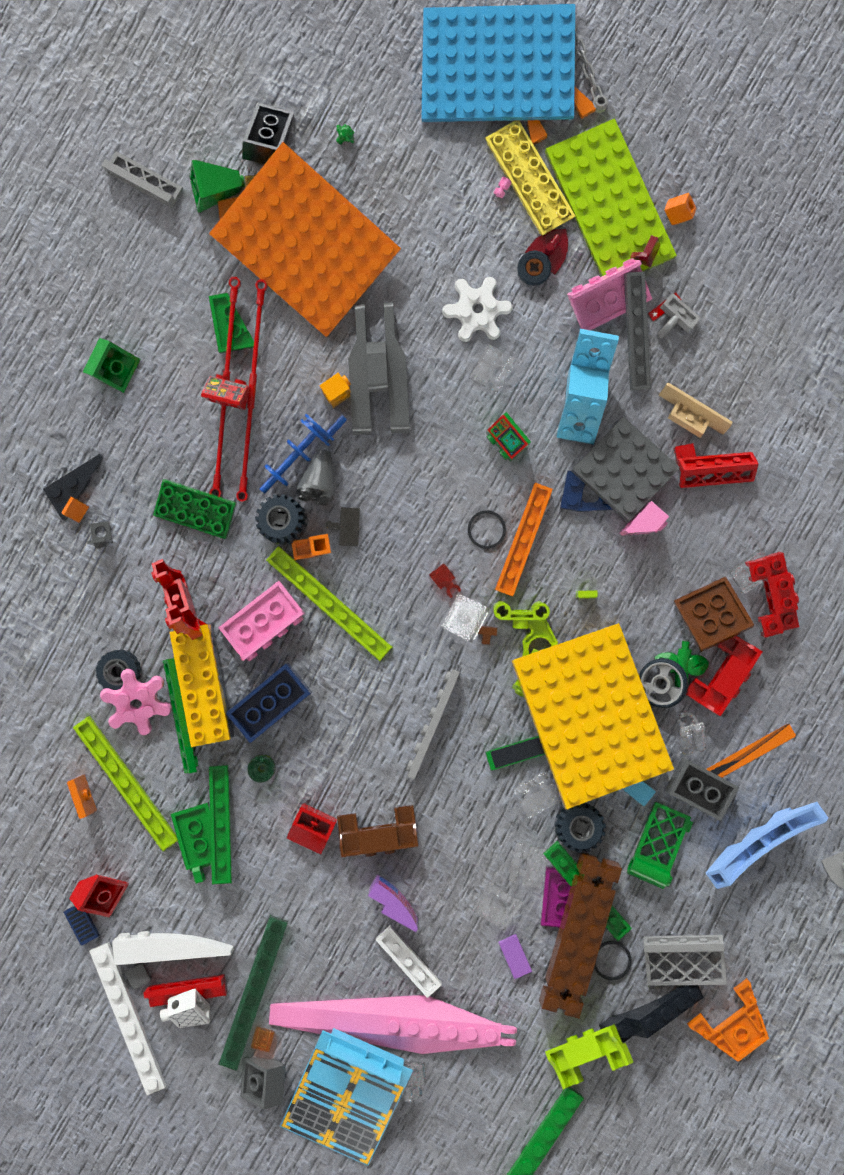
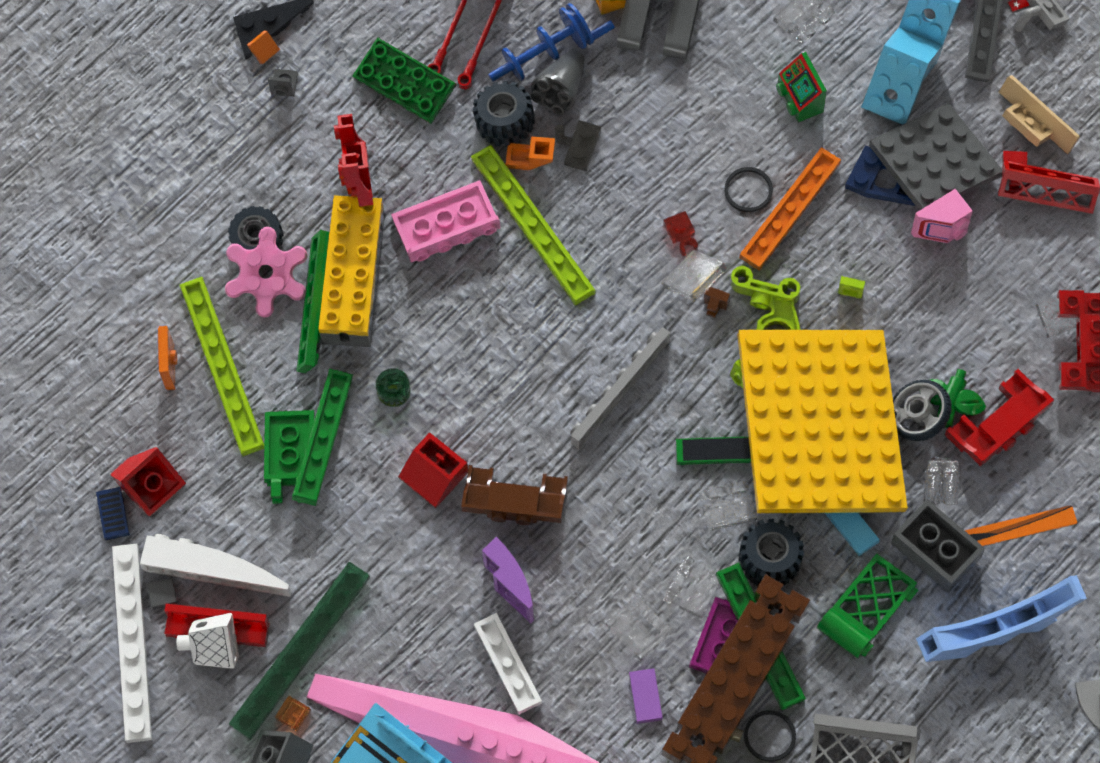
camera: 20 degrees right, 20 degrees down
dark blue brick [226,663,312,743] -> none
reddish brown plate [674,576,754,652] -> none

